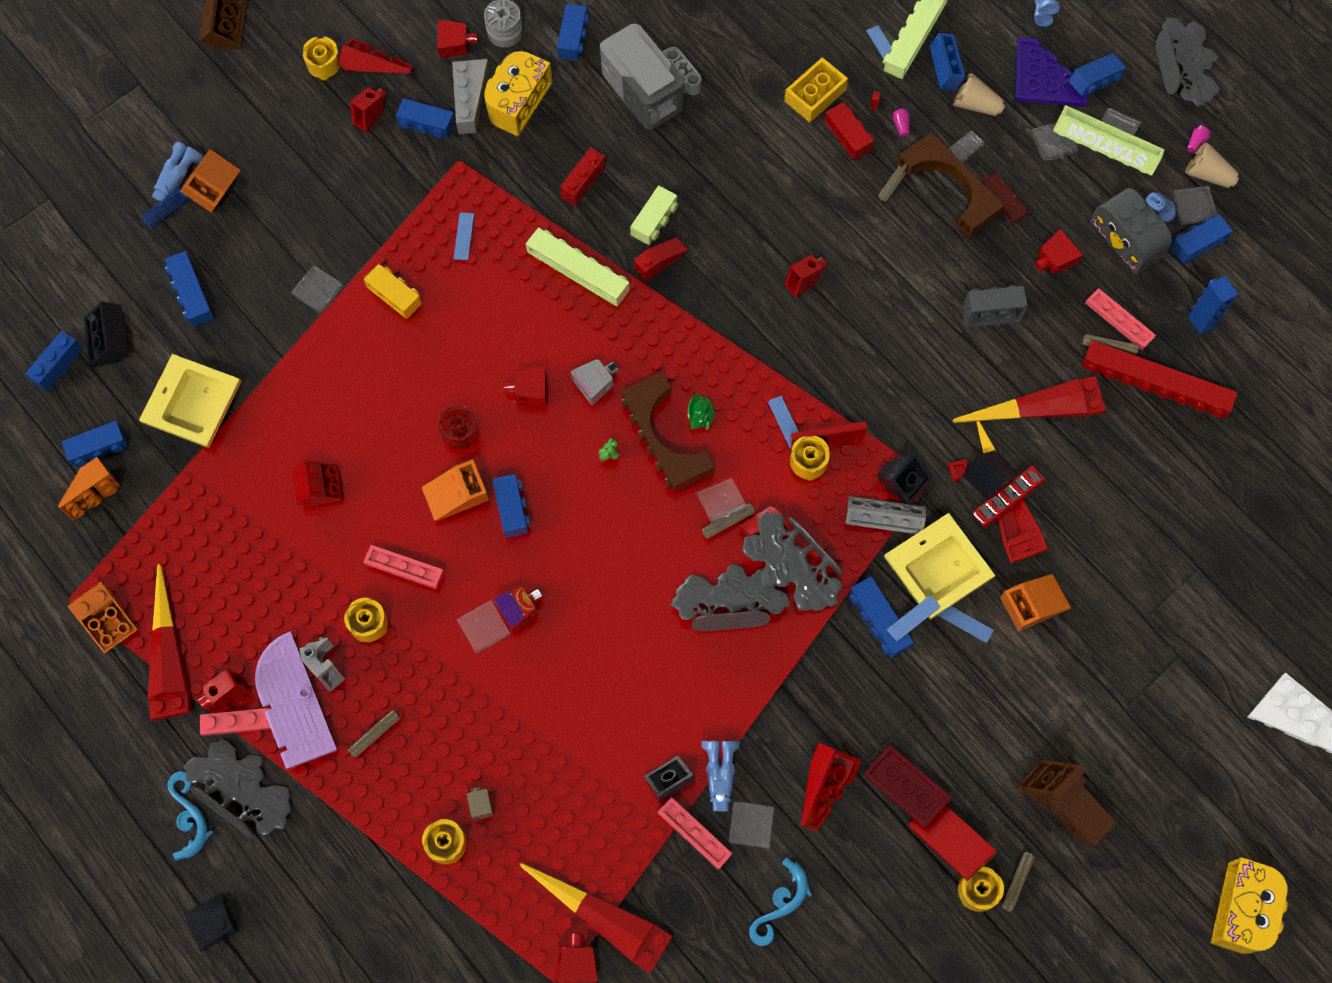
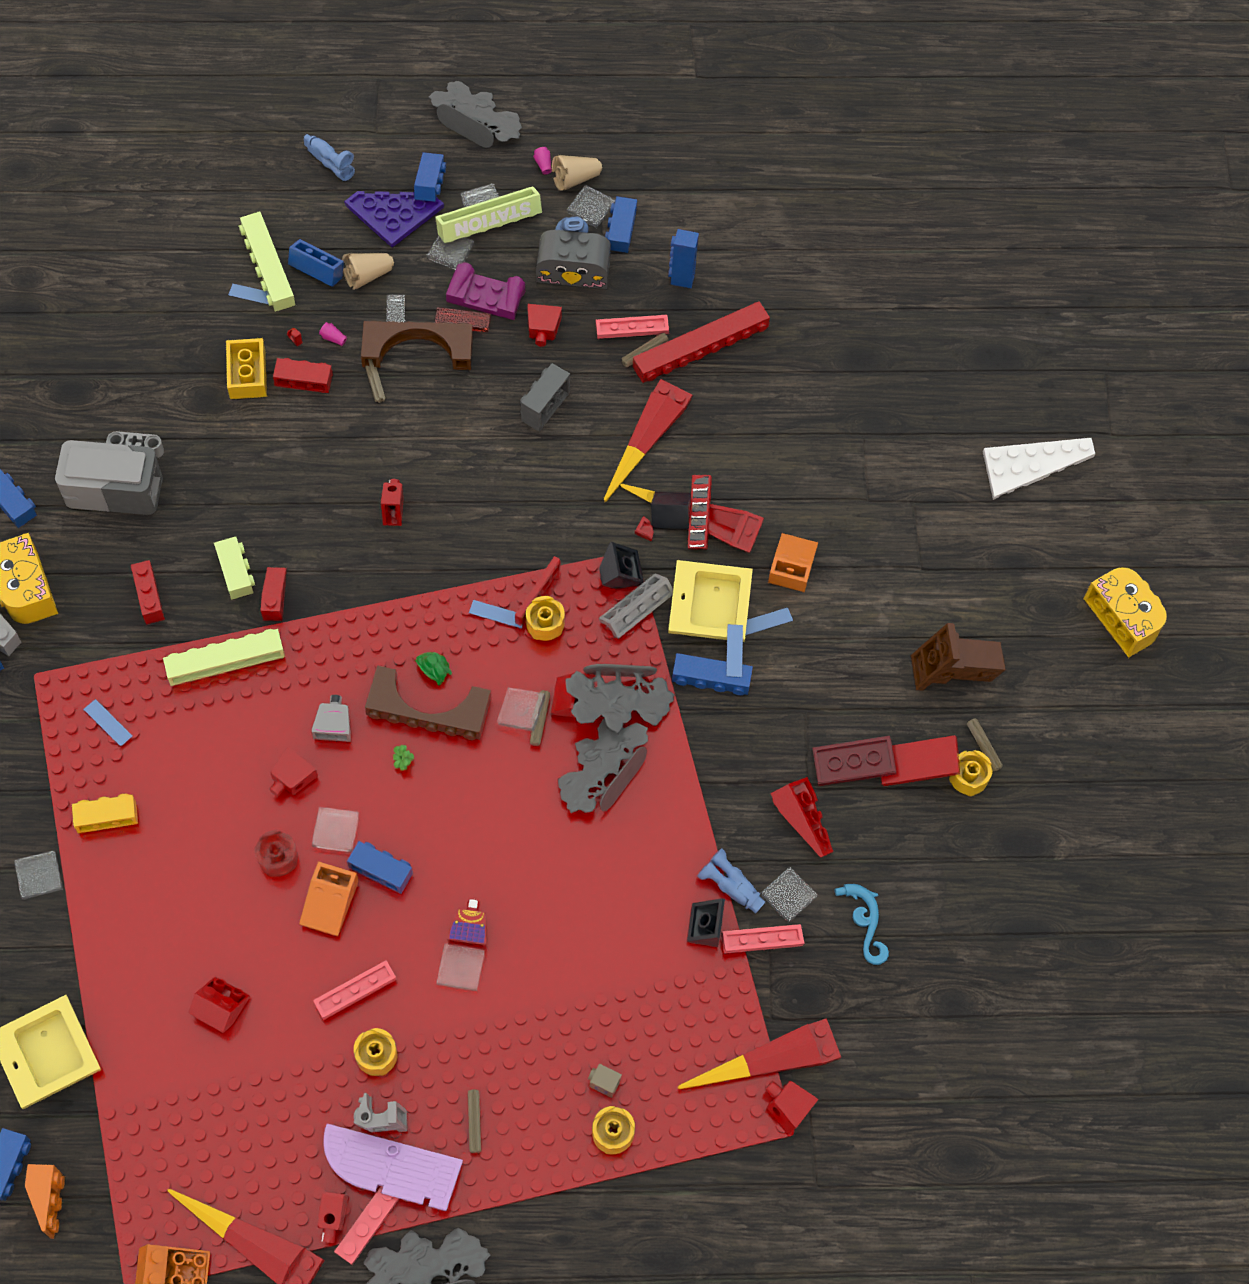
camera: 55 degrees left, 5 degrees down
none -> clear tile [312,807,359,852]
none -> magenta piece [446,262,525,320]

